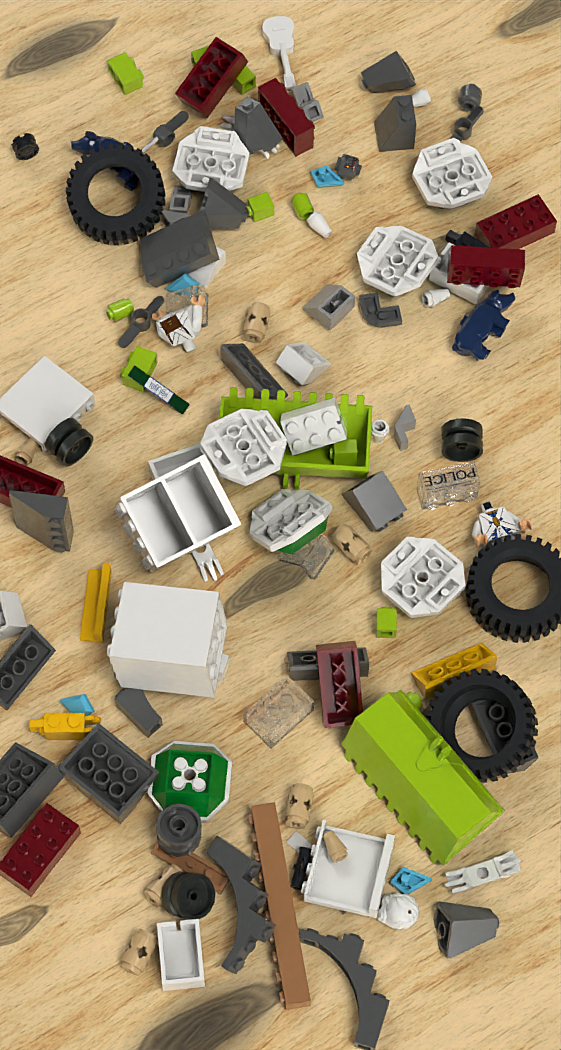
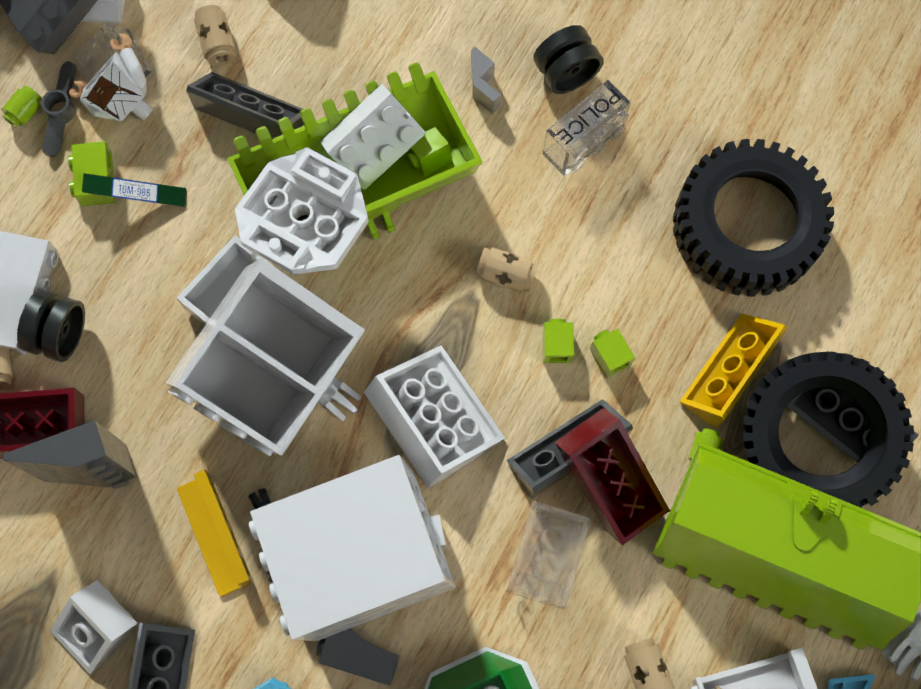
camera: 30 degrees left, 10 degrees up
medium azure piece [165,273,200,298] -> none
white piece [250,489,333,555] -> none
white slope [276,342,331,385] -> none
clear bracket [278,535,335,580] -> none
slope [342,471,407,532] -> none
white cone [371,420,389,444] -> none
white piece [381,536,465,618] -> none
torso [472,502,532,550] -> none
none -> white slope [364,345,506,488]
none -> lime brick [543,318,574,363]

